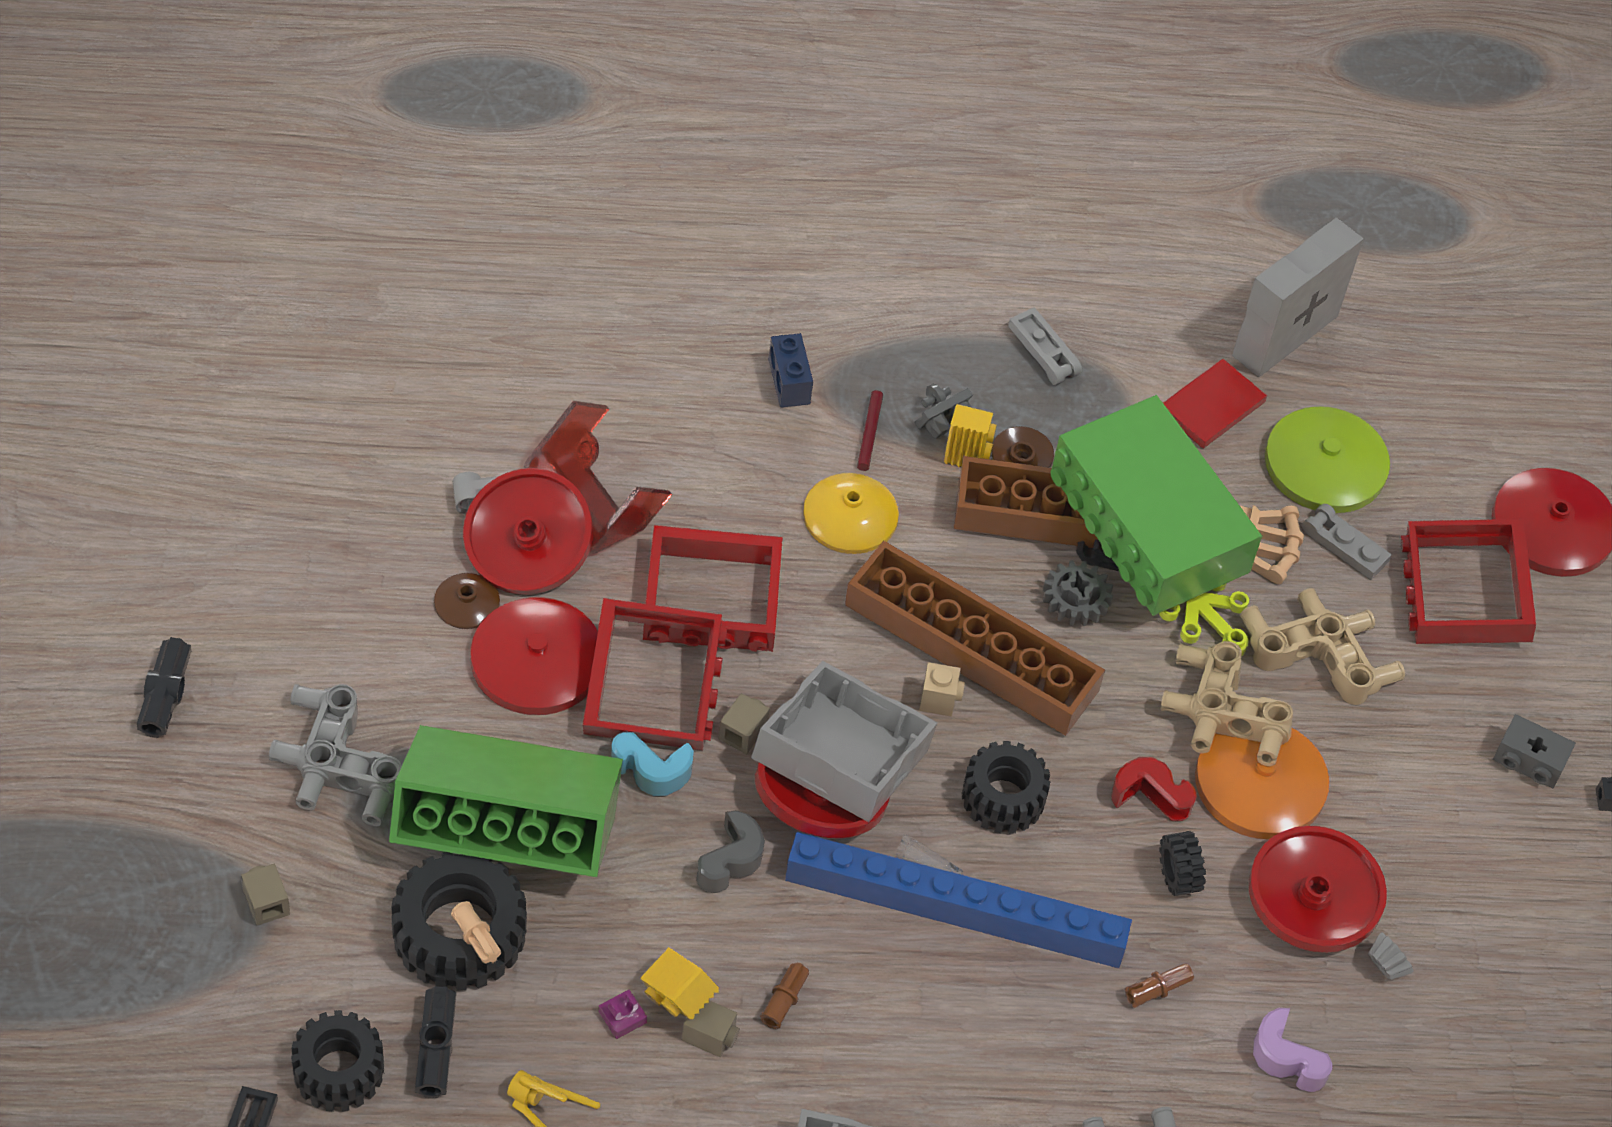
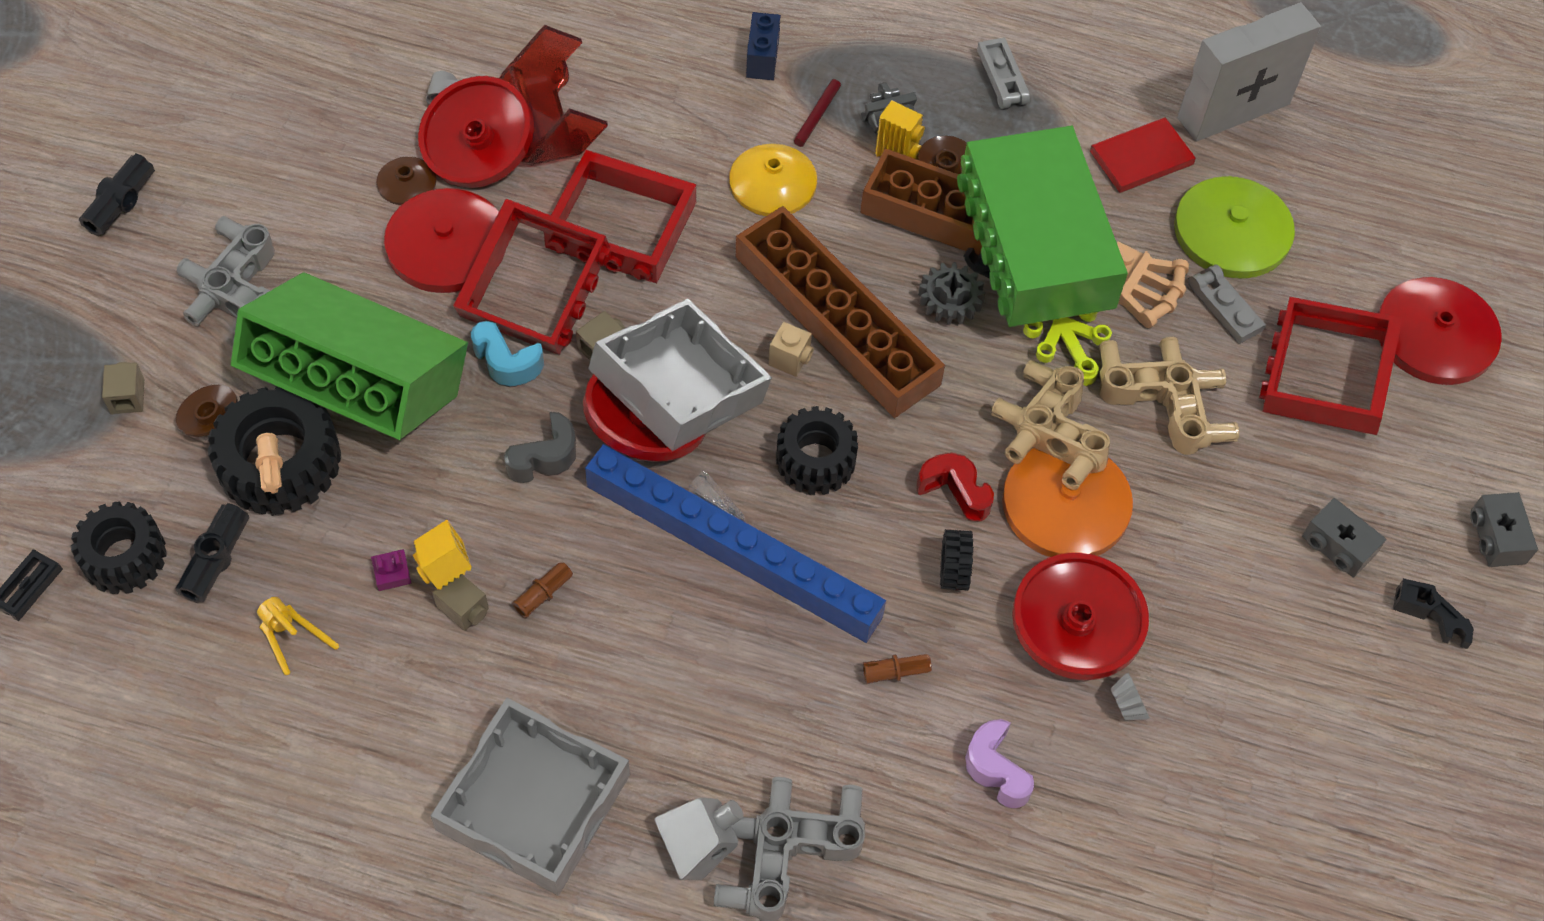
camera: 20 degrees right, 5 degrees up
none -> reddish brown dish [176,385,238,437]

